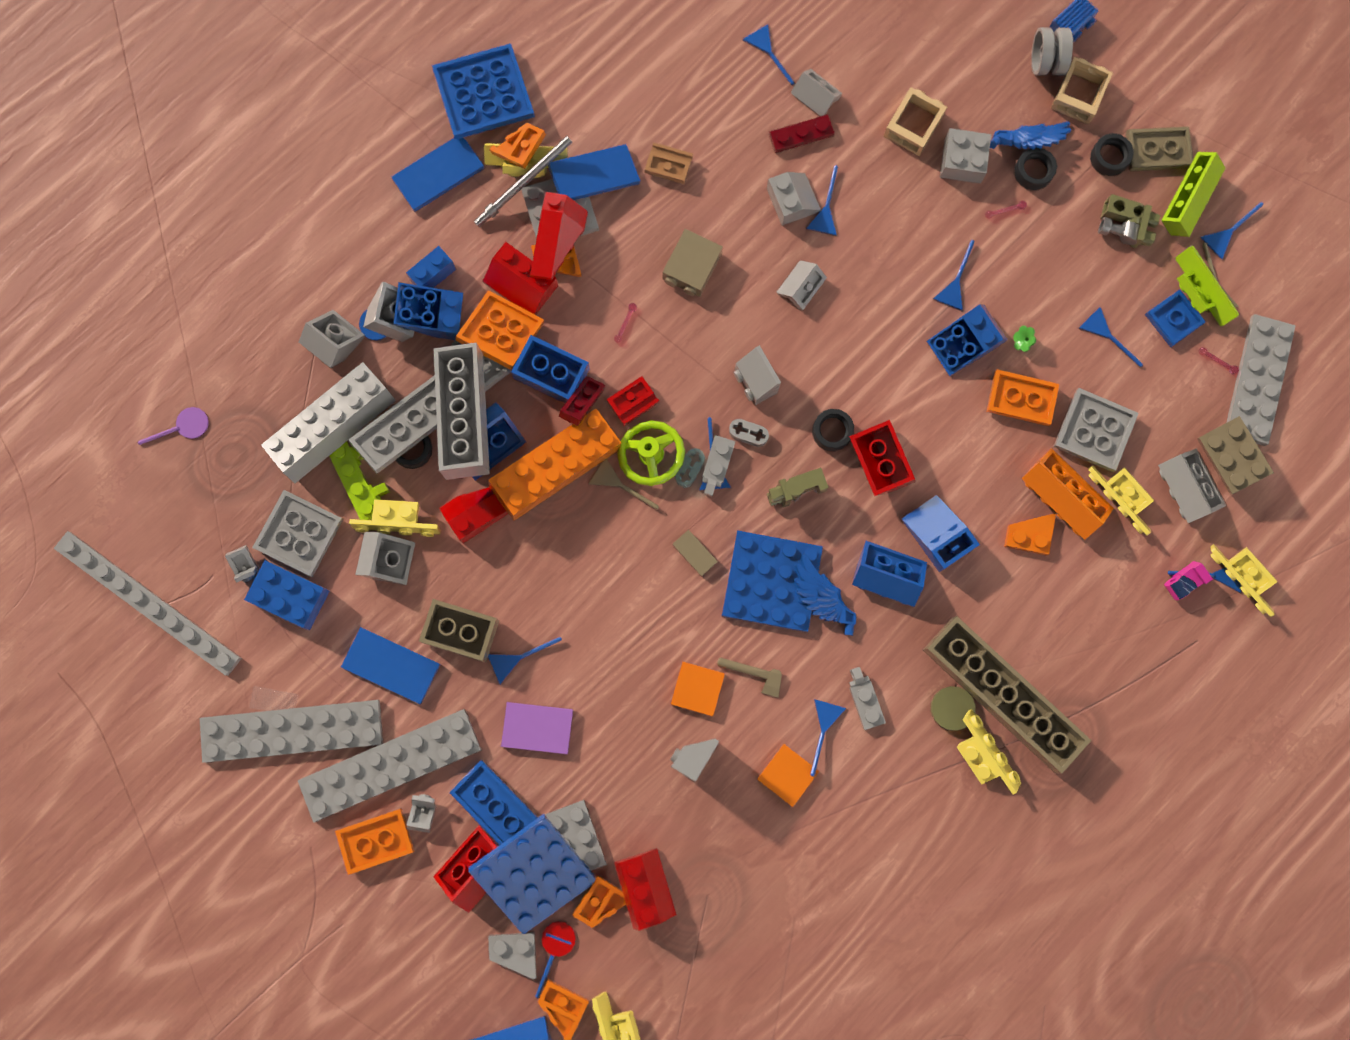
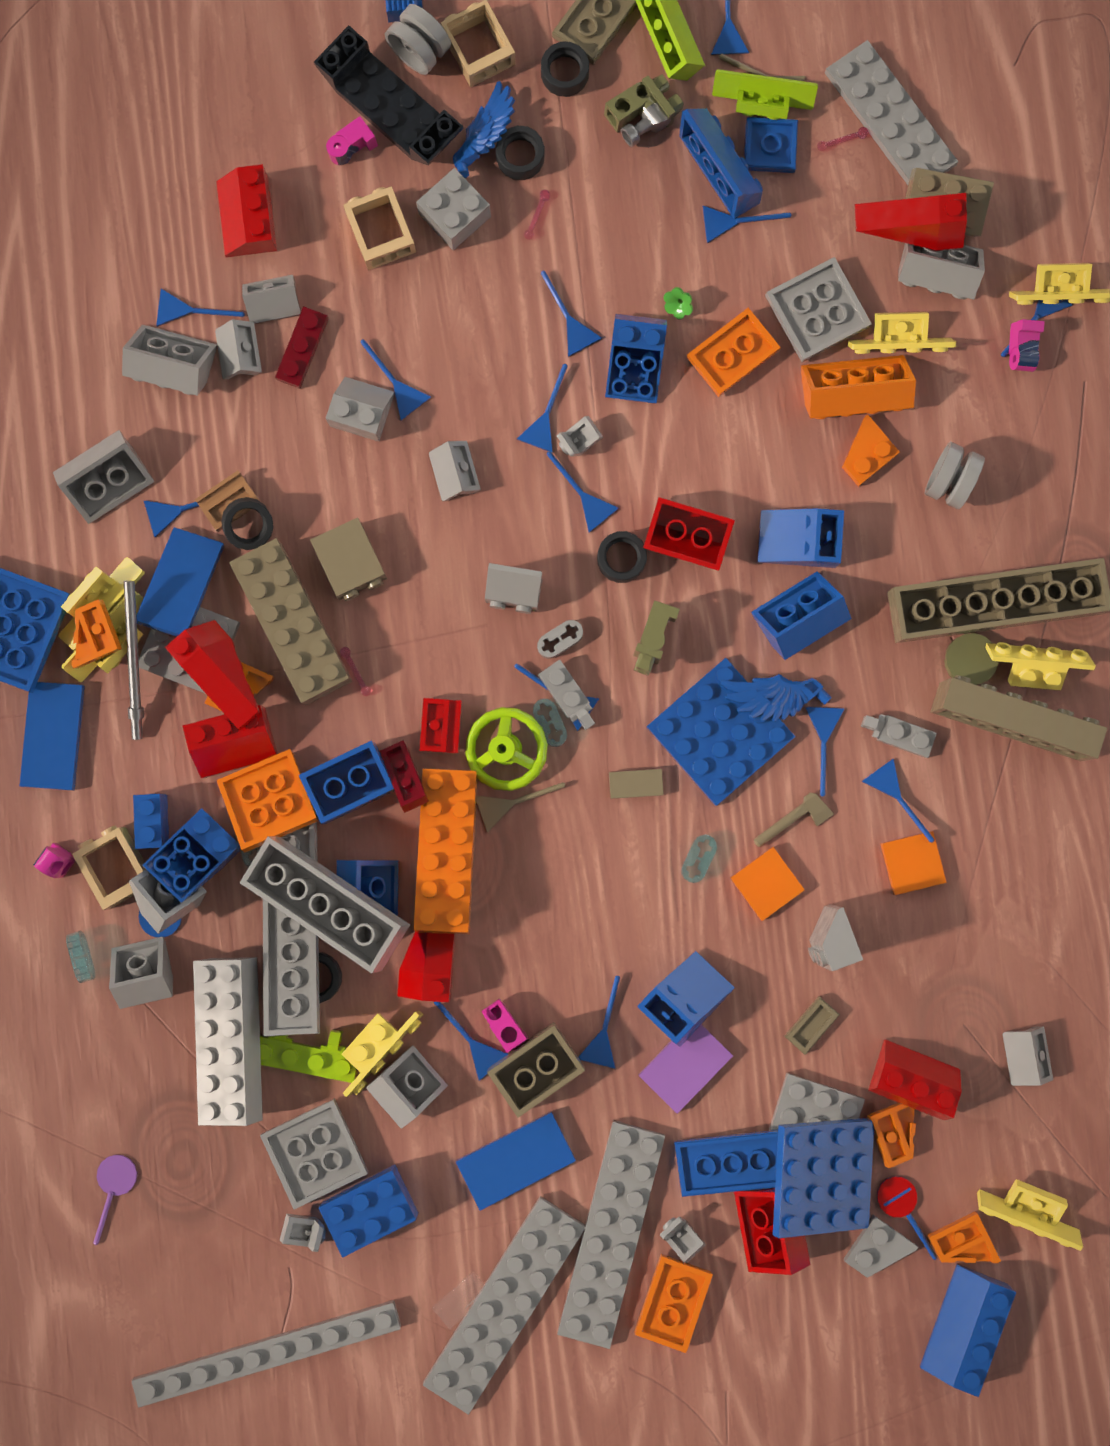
camera: 50 degrees left, 5 degrees up
none -> dark pink leg [33,843,75,878]
none -> light grey slope [53,430,155,524]
none -> light yellow bracket [58,557,145,651]
none -> clear light blue beam [66,930,95,983]
none -> tan window [72,825,146,910]
none -> light grey slope [122,324,217,396]
none -> blue piece [143,500,199,537]
none -> light grey panel [215,319,262,380]
none -> red slope [216,164,277,257]
none -> black tyre [221,497,274,550]
none -> dark tan brick [229,538,353,705]
none -> black slope [314,25,464,166]
none -> dark pink leg [326,116,378,165]
none -> blue piece [434,1002,508,1081]
none -> dark pink leg [482,999,529,1053]
none -> blue piece [517,364,568,453]
none -> blue piece [547,452,619,532]
none -> light grey bracket [557,416,603,457]
none -> blue slope [637,951,735,1047]
none -> blue slope [679,108,763,219]
none -> clear light blue beam [681,835,717,883]
none -> dark tan tile [784,996,840,1055]
none -> blue piece [805,707,844,797]
none -> red wedge [854,193,967,251]
none -> light grey wheel [924,441,985,510]
none -> dark tan brick [930,675,1107,761]
none -> light grey panel [1003,1026,1053,1086]

